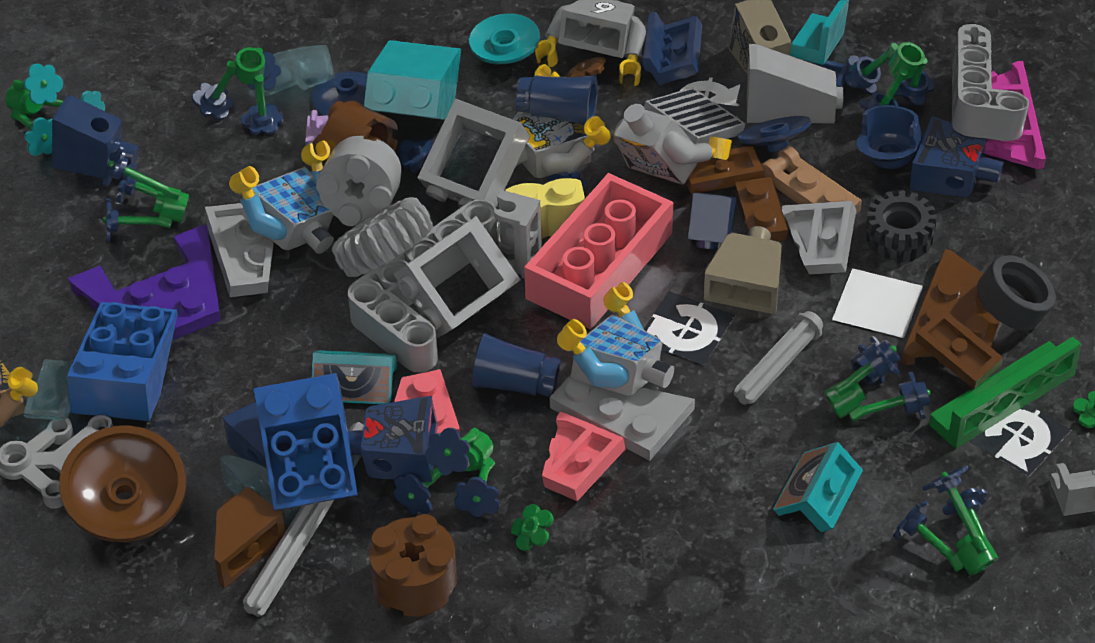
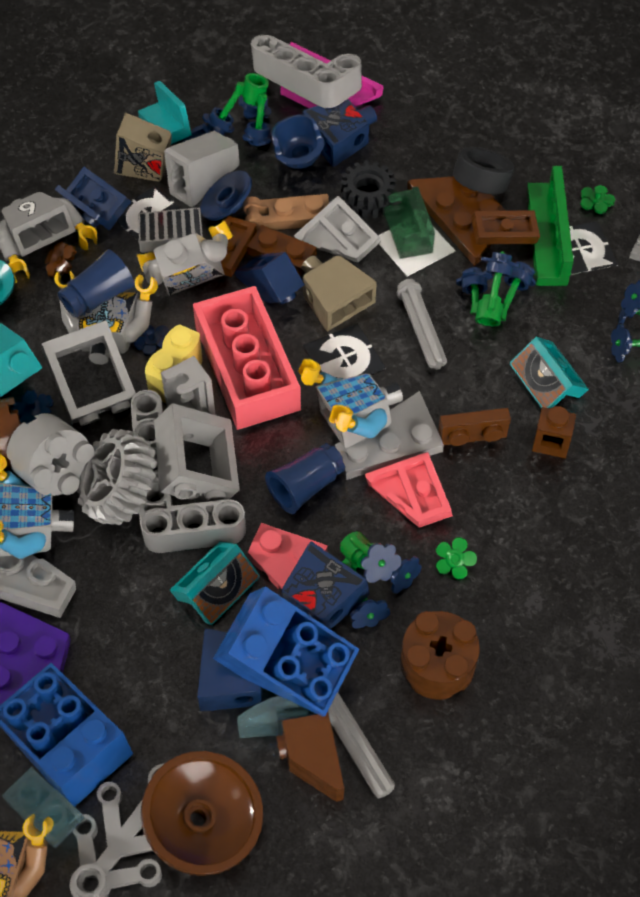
camera: 55 degrees left, 10 degrees up
none -> clear green hinge [384,186,435,259]
none -> reddish brown plate [438,408,511,446]
none -> reddish brown brick [532,406,576,459]

